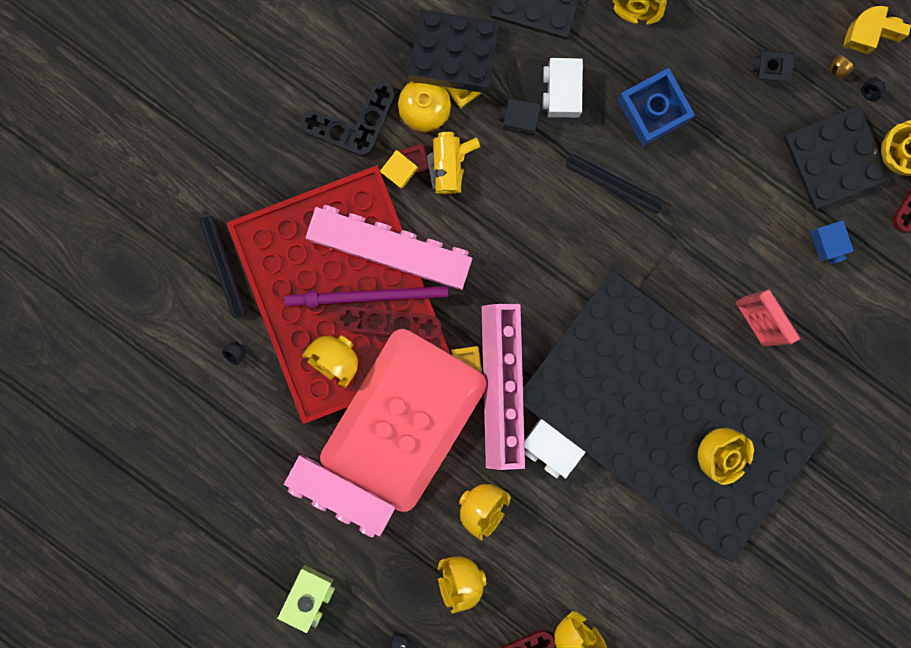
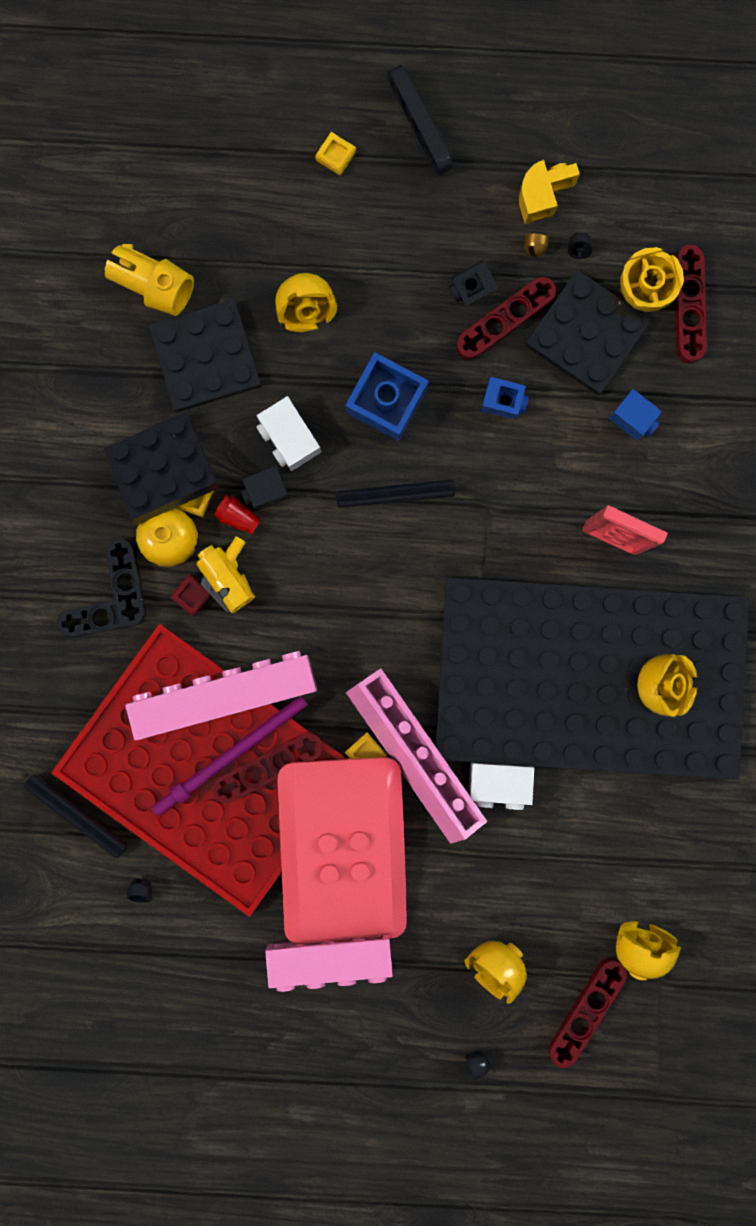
camera: 30 degrees left, 0 degrees up
yellowish green piece [277,565,335,633] -> none
yellow cylinder [302,335,358,388] -> none
yellow tile [380,150,419,188] -> none
yellow cylinder [459,484,511,540] -> none
none -> red cone [214,495,261,535]
none -> dark red beam [456,277,556,360]
none -> blue brick [480,377,529,420]

